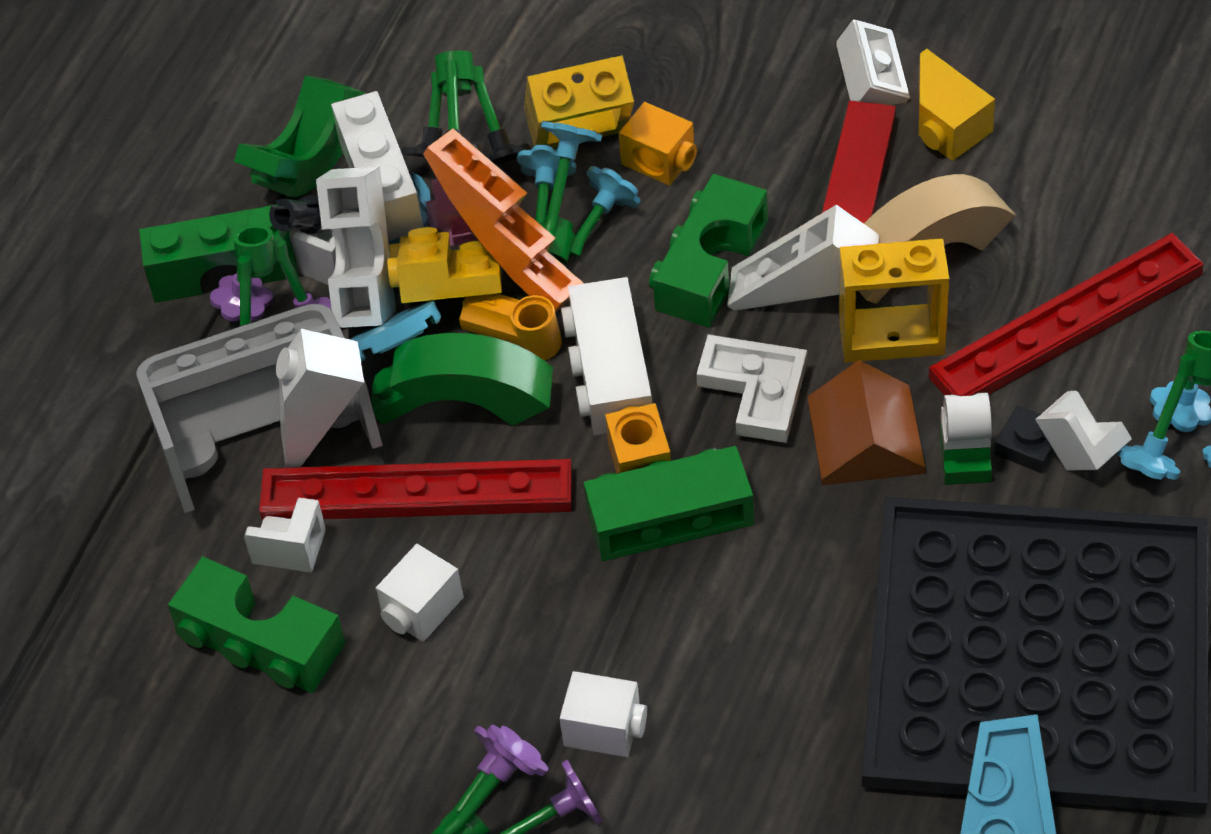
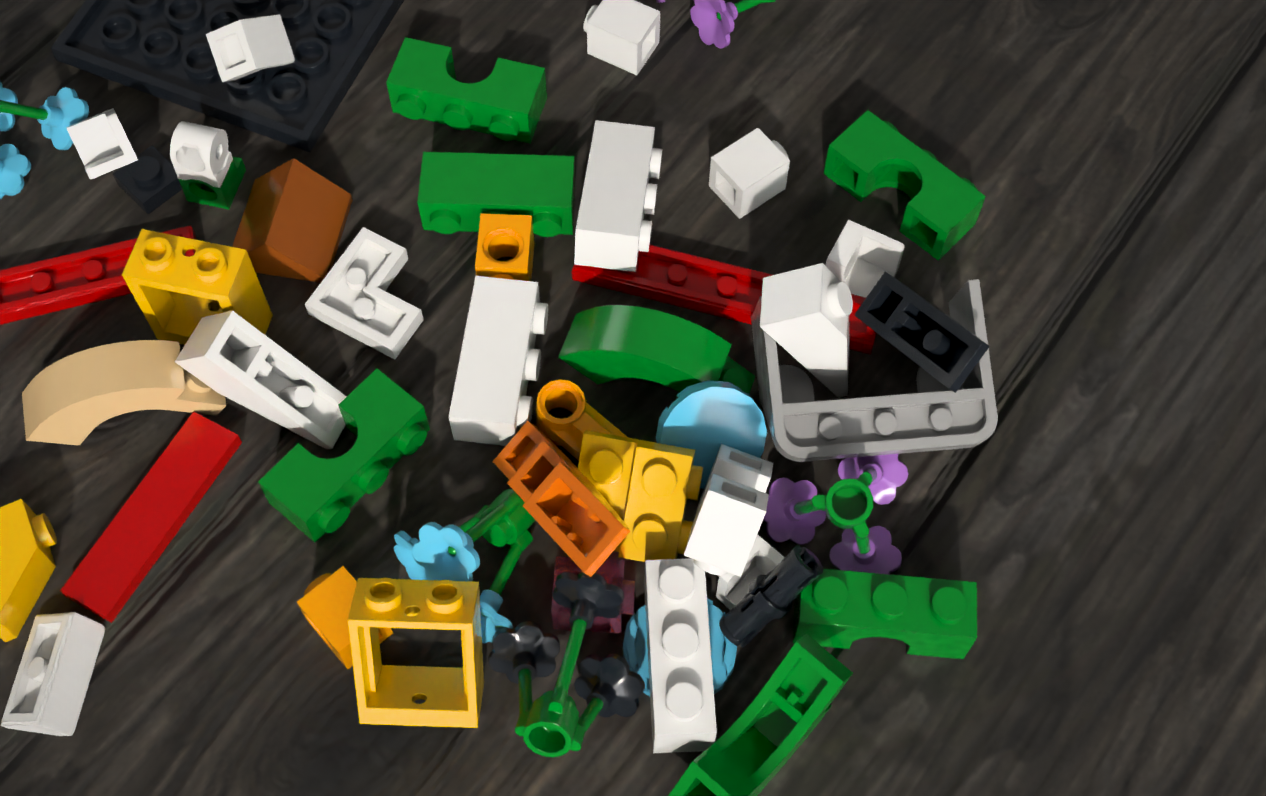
camera: 170 degrees left, 10 degrees up
none -> white panel [206,14,295,82]
none -> green arch [386,37,547,144]
none -> white brick [574,120,663,272]
none -> black slope [854,272,990,393]

